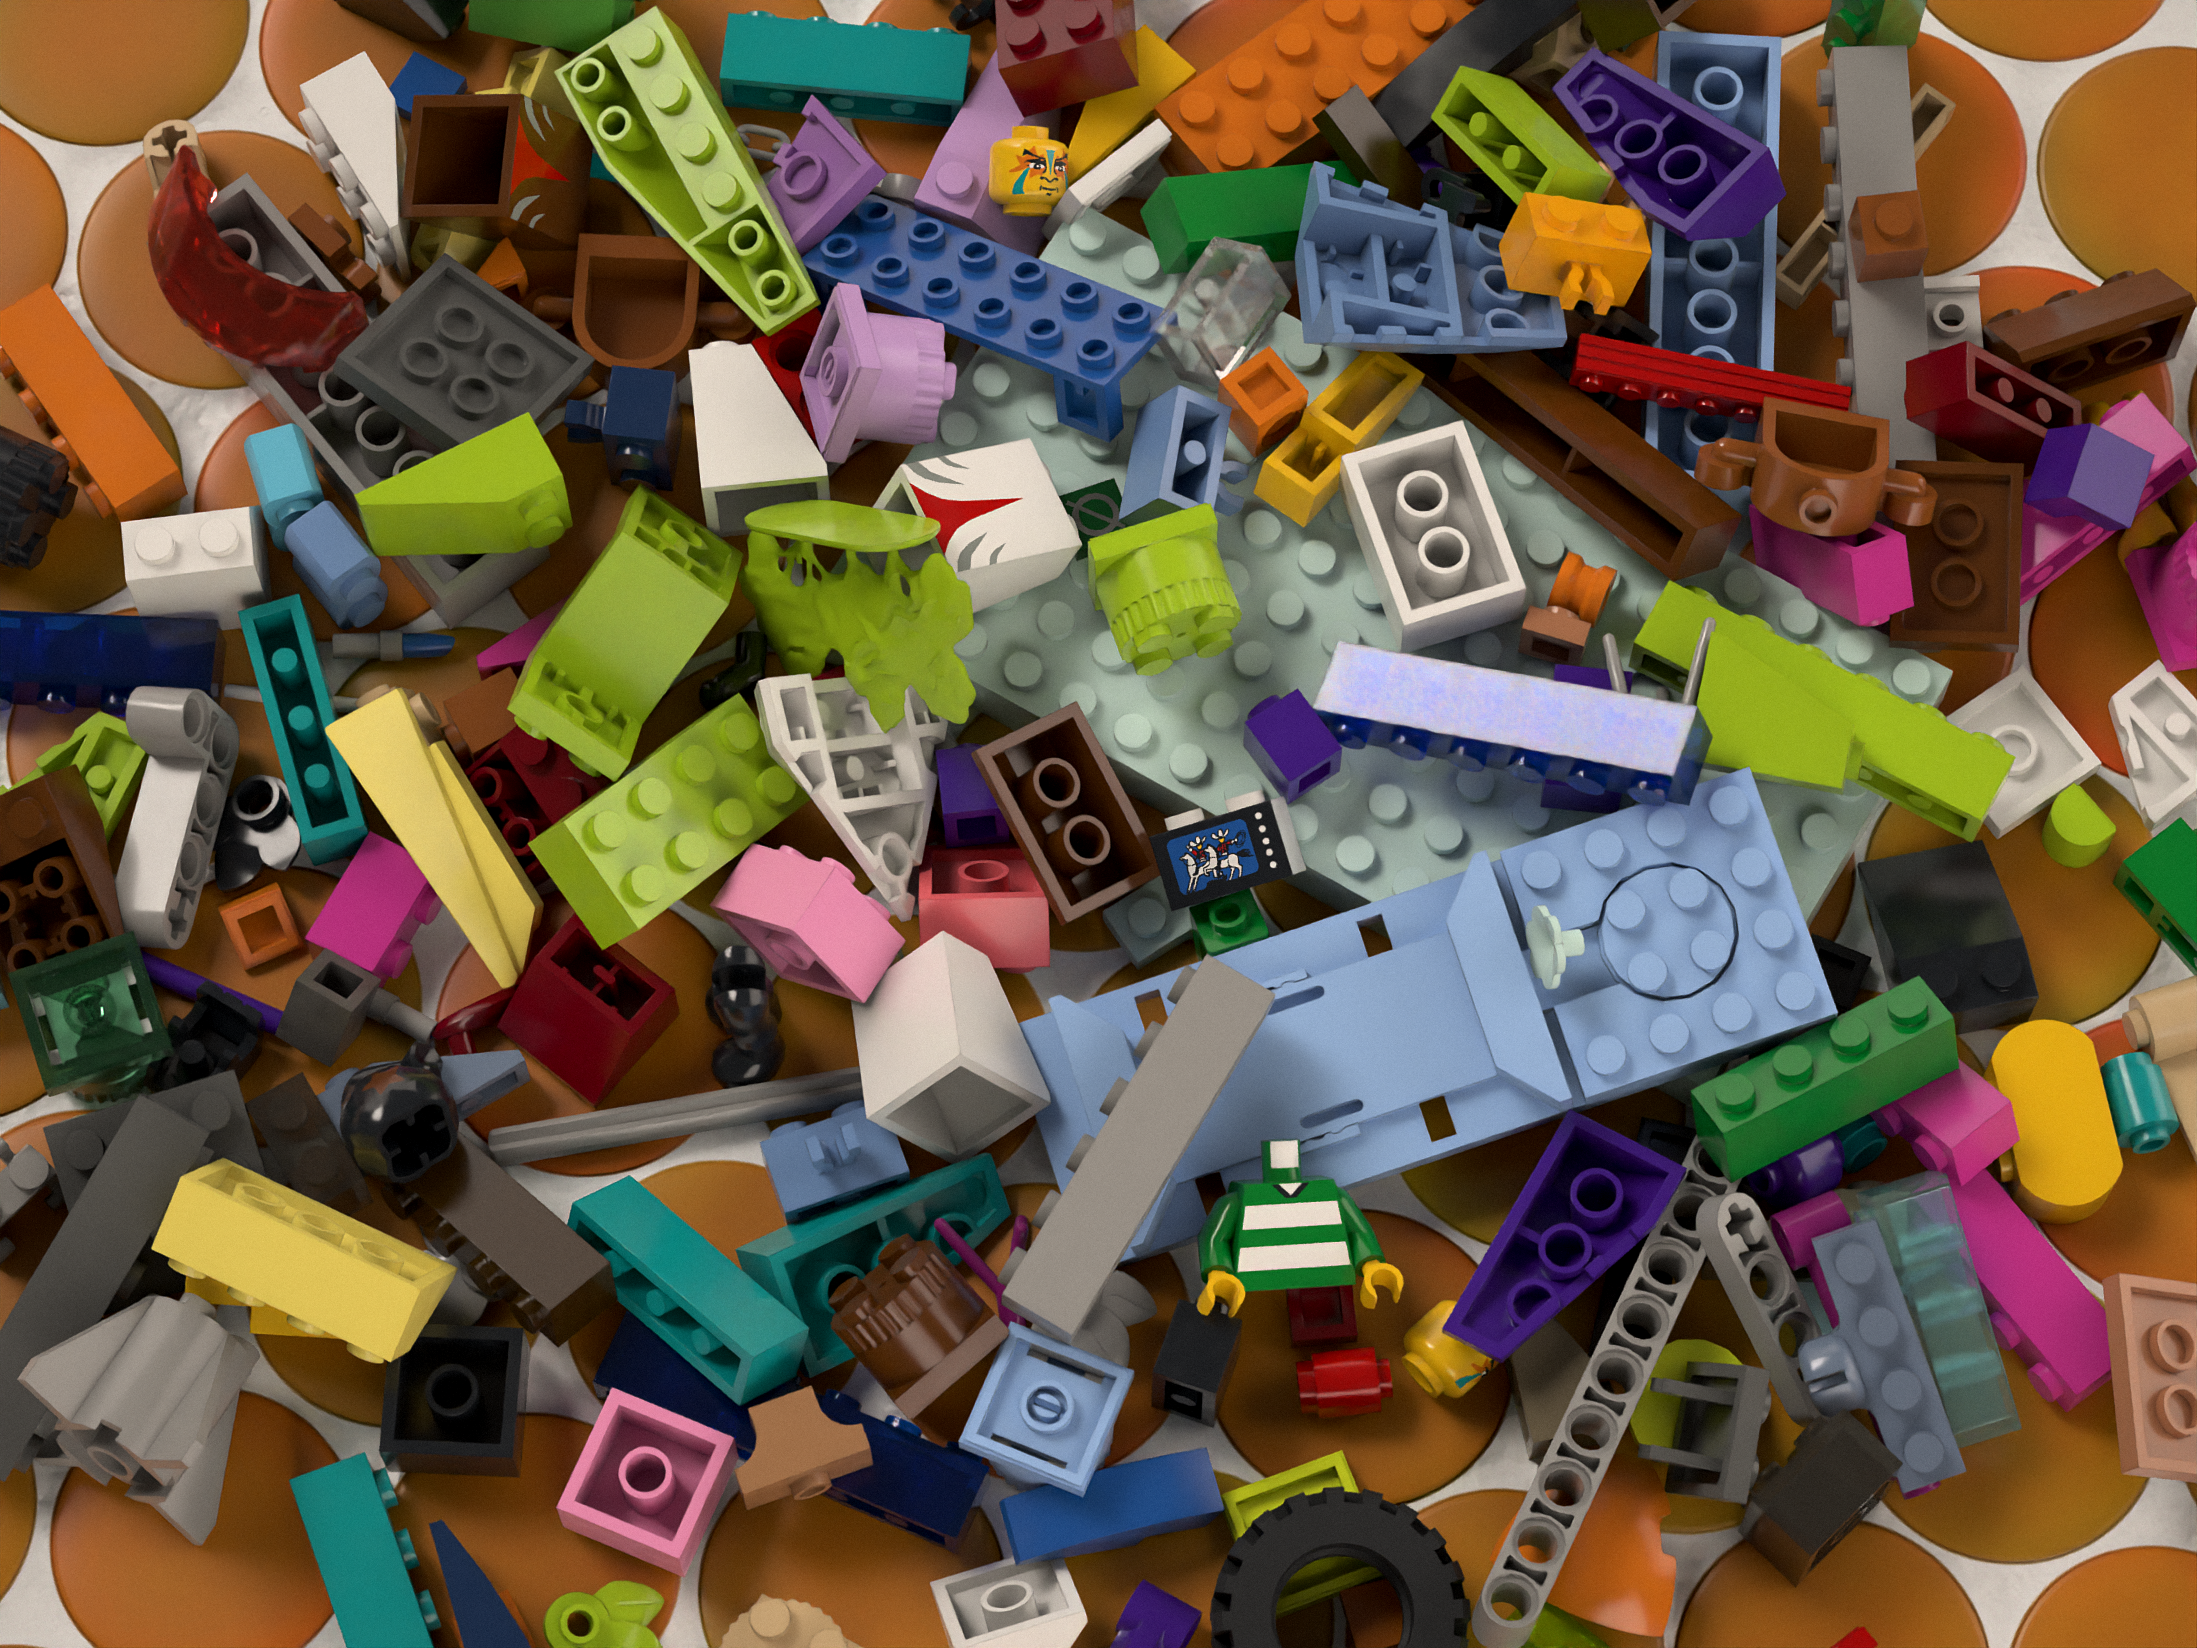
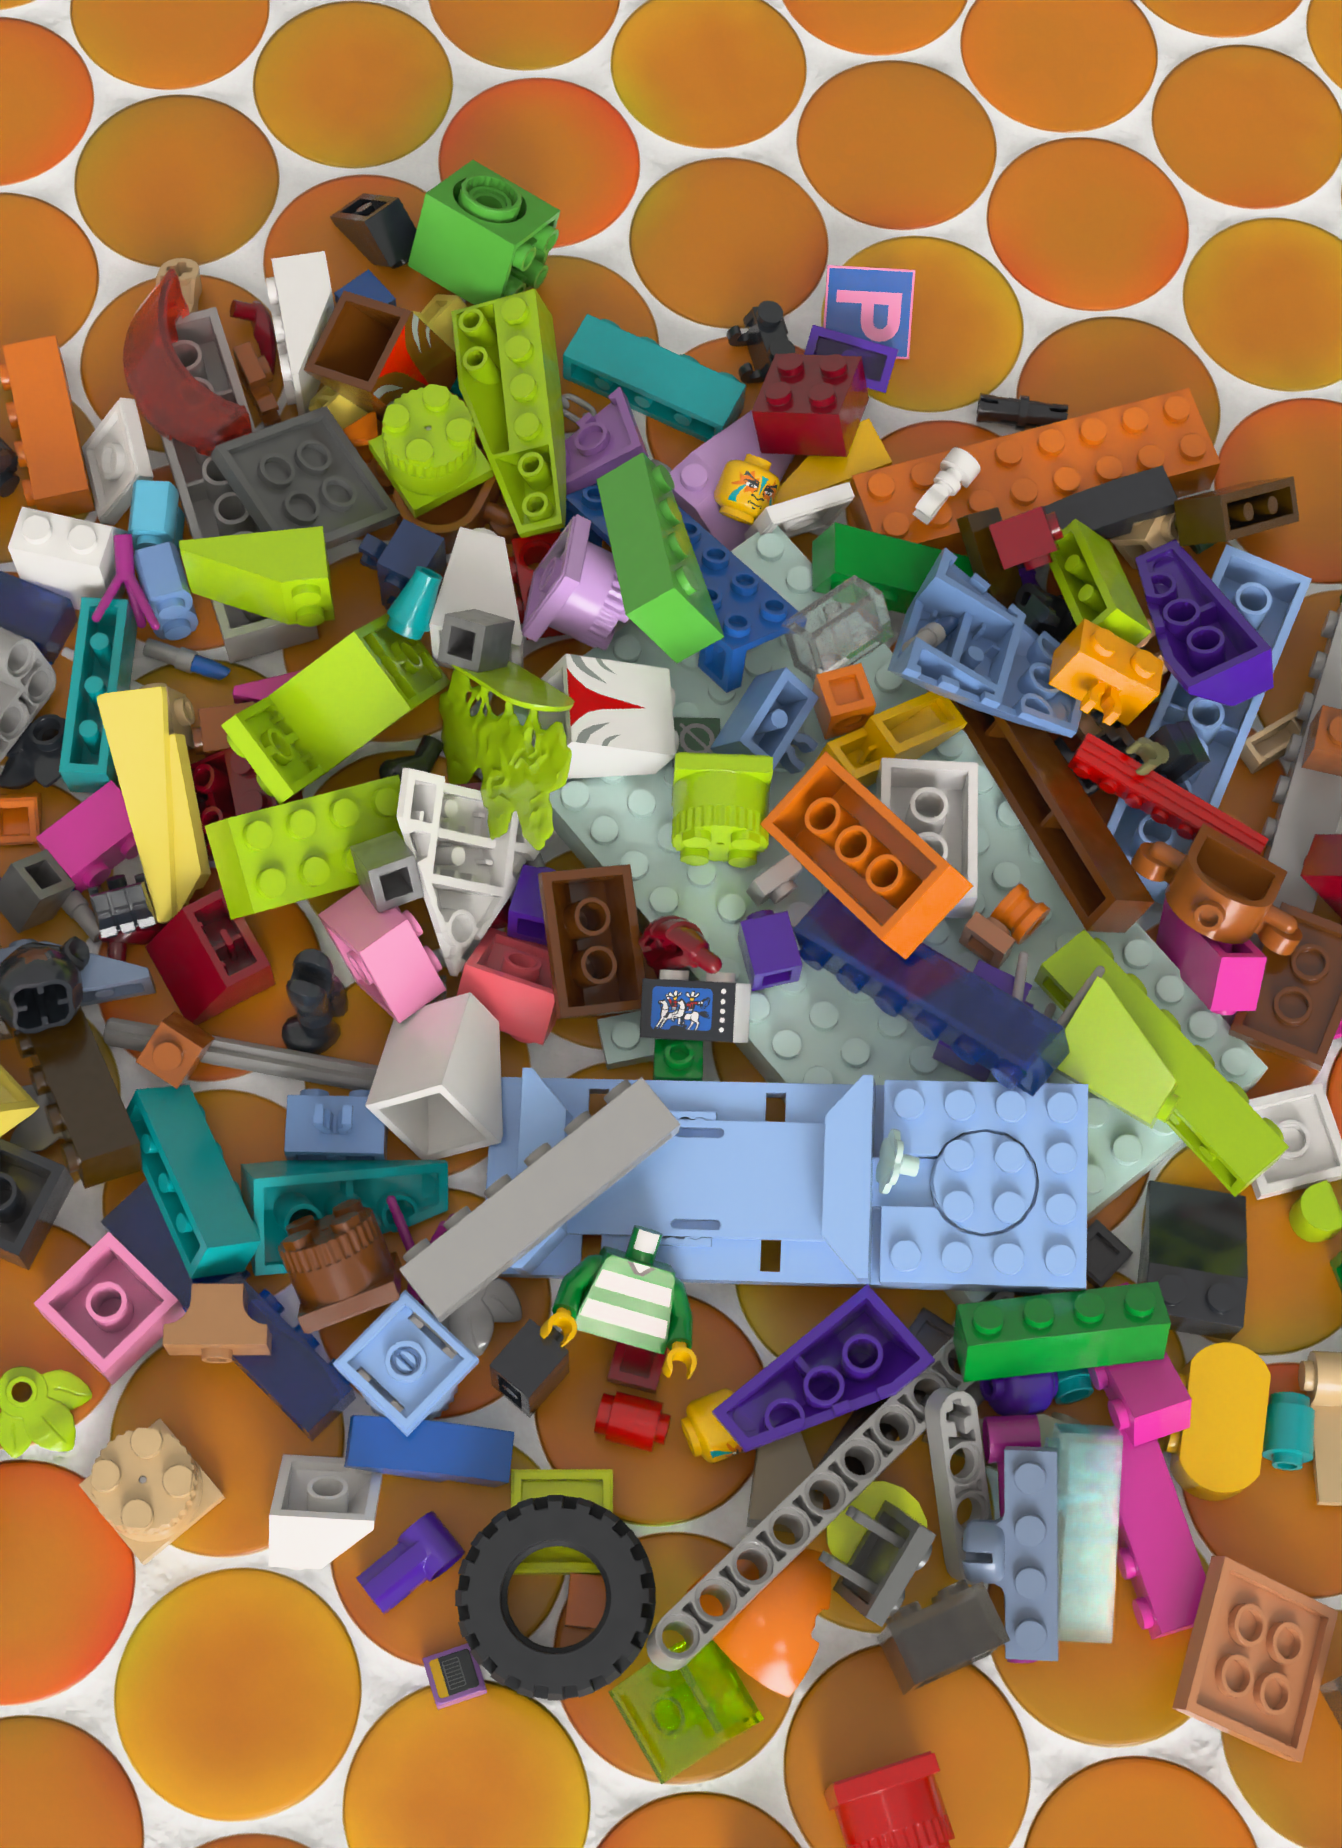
camera: 15 degrees right, 0 degrees up
none -> white tile [82,397,154,525]
none -> black hand [88,873,157,938]
none -> magenta plant [92,534,160,630]
none -> dark orange brick [136,1011,215,1089]
none -> dark red bar [230,300,276,375]
none -> brick [350,831,424,913]
none -> lime piece [368,384,494,518]
none -> teal cone [387,566,442,640]
none -> flat silver brick [437,609,515,673]
none -> bright green wedge [596,452,724,663]
none -> dark red piece [638,915,722,979]
none -> light grey plate [746,854,803,907]
none -> orange brick [760,751,974,960]
none -> light grey piece [902,615,959,652]
none -> white piece [913,447,981,525]
none -> dark red brick [989,506,1064,572]
none -> black piece [1125,721,1210,784]

